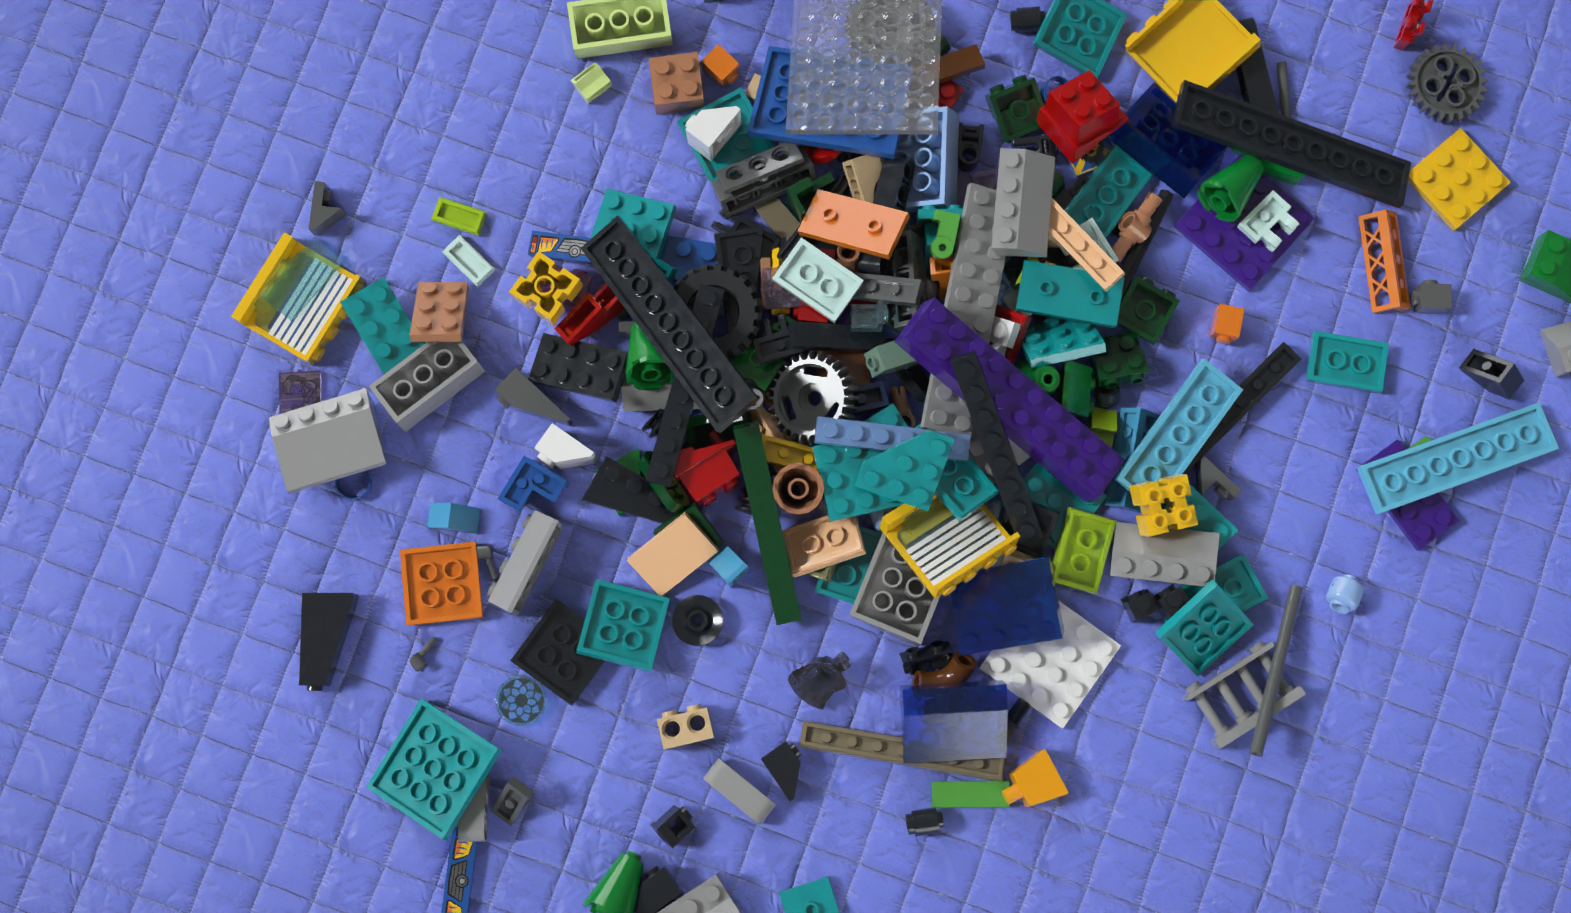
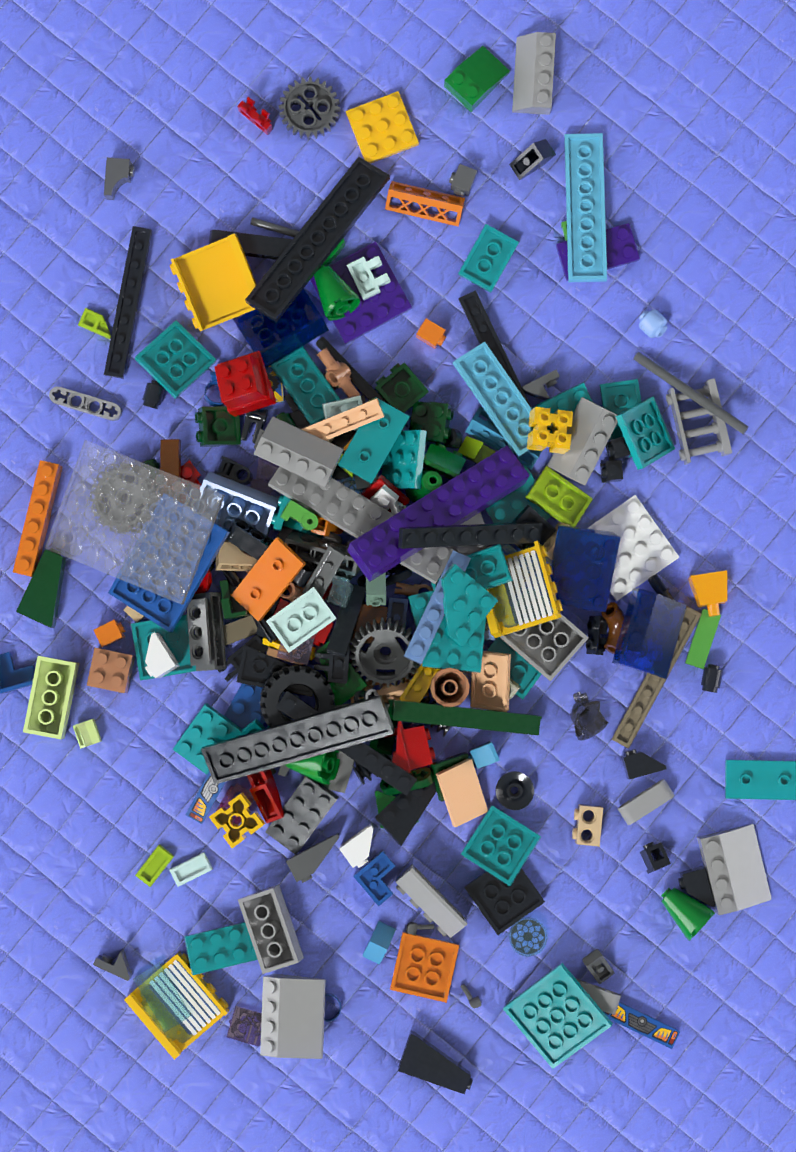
camera: 70 degrees left, 5 degrees up
nougat plate [410,282,469,342] -> none

